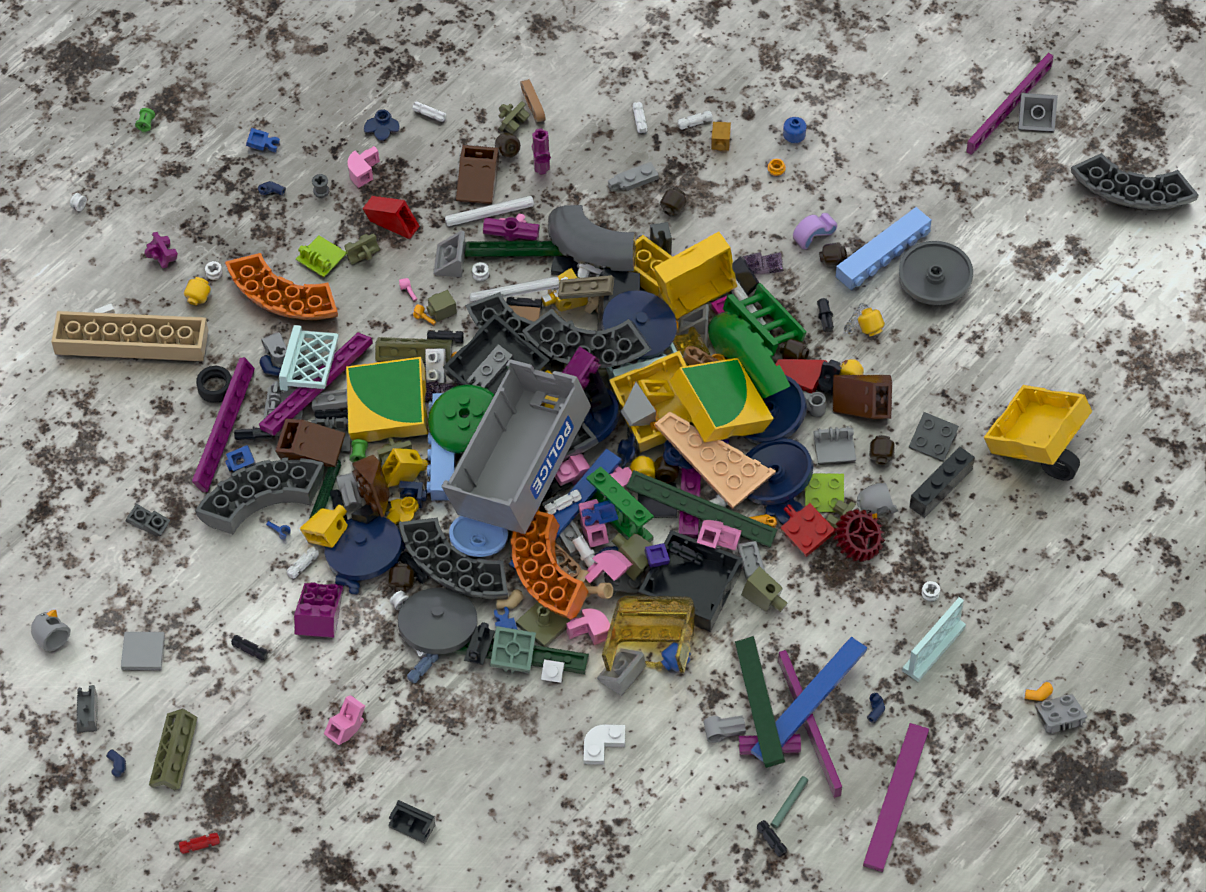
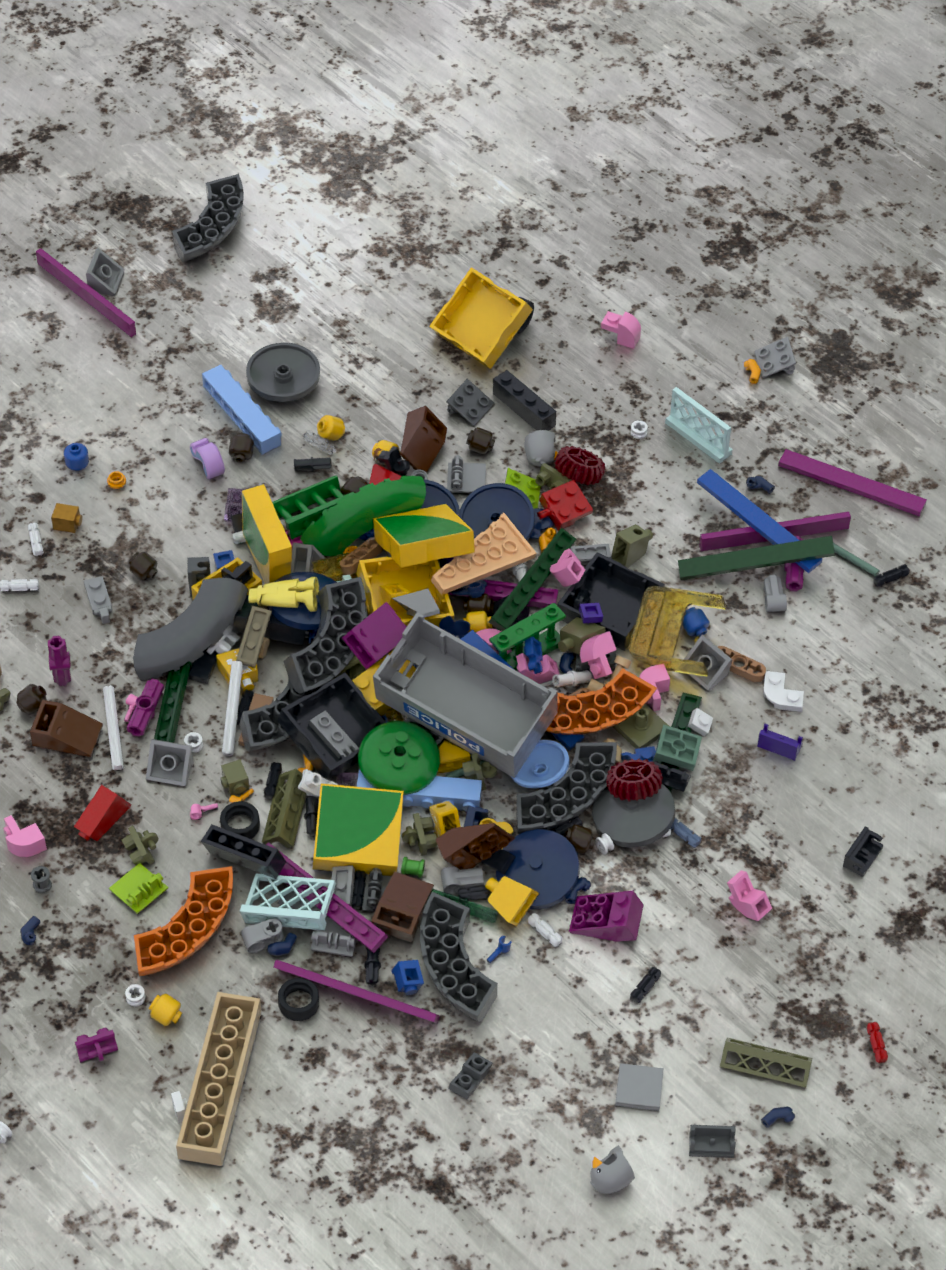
camera: 85 degrees left, 5 degrees down
none -> black brick [201,824,286,879]
none -> black tyre [220,801,260,839]
none -> black bracket [221,561,253,585]
none -> light yellow piece [248,577,319,612]
none -> bright pink brick [601,311,641,349]
none -> dark red gear [606,758,662,802]
none -> medium nougat beam [718,646,766,682]
none -> dark purple hinge [757,723,803,760]

